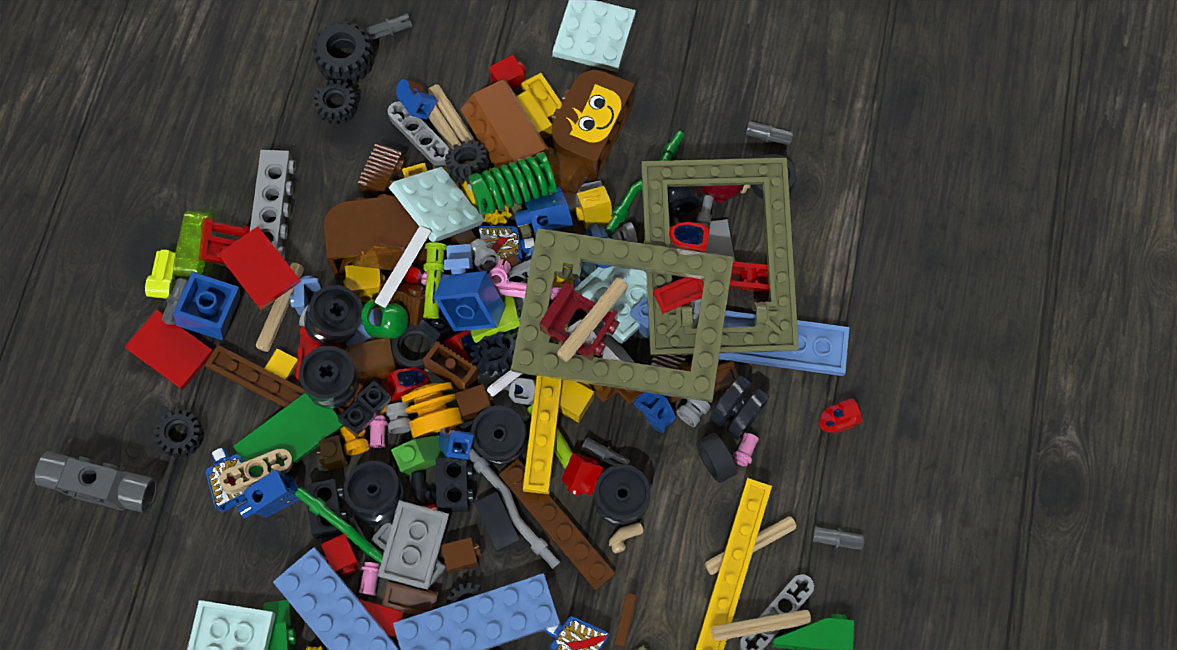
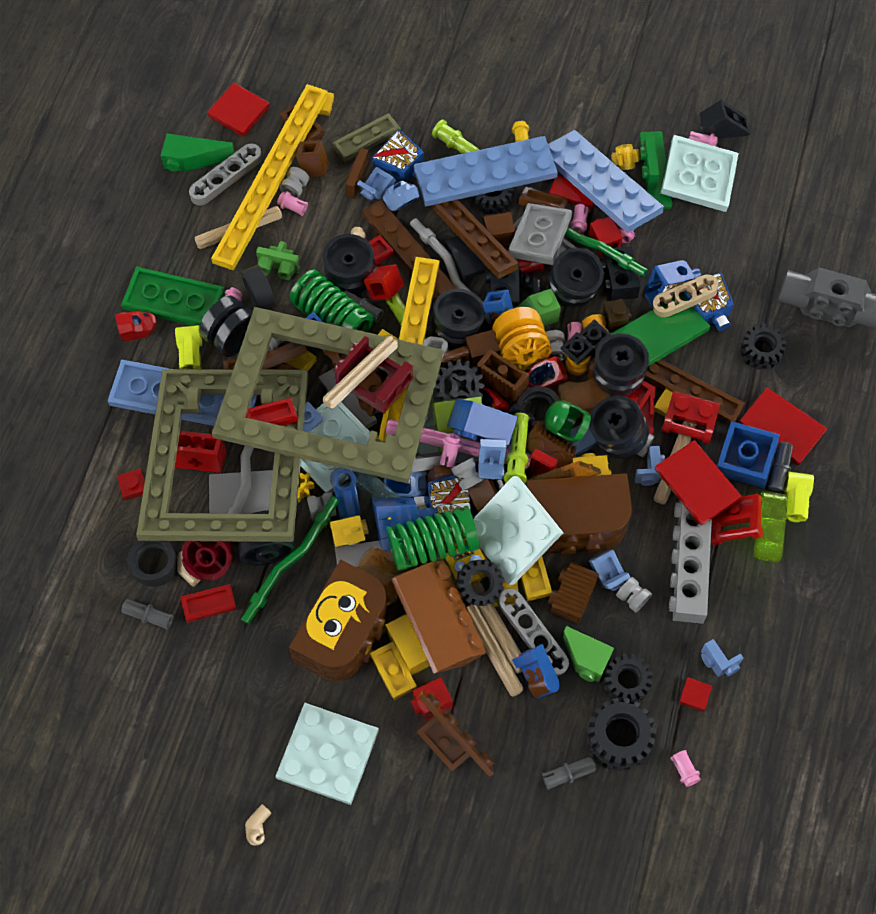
camera: 175 degrees left, 5 degrees down
white sticker [375,226,431,308] -> none
rock [669,222,710,253] -> none
tan axle [711,610,811,641] -> none
dark grey axle [812,526,864,550] -> none
none -> red plate [117,468,145,501]
none -> green tile [121,266,225,326]
none -> neon yellow piece [175,325,202,369]
none -> red tile [181,584,237,623]
none -> bright green hips [256,241,300,280]
none -> bright pink pin [277,192,308,216]
none -> light grey wheel [279,167,309,198]
none -> green piece [289,269,374,333]
none -> reddish brown brick [296,140,329,177]
none -> medium blue bracket [357,167,396,201]
none -> red tile [369,235,394,266]
none -> medium blue rock [383,181,420,211]
none -> reddish brown bracket [417,690,494,777]
none -> reddish brown plate [430,199,518,279]
none -> bright green slope [563,626,614,682]
none -> medium blue bracket [589,549,630,591]
none -> light grey wheel [616,577,652,613]
none -> red plate [662,391,720,444]
none -> bright pink pin [671,750,700,787]
none -> red tile [679,677,712,712]
none -> medium blue bracket [701,639,743,677]

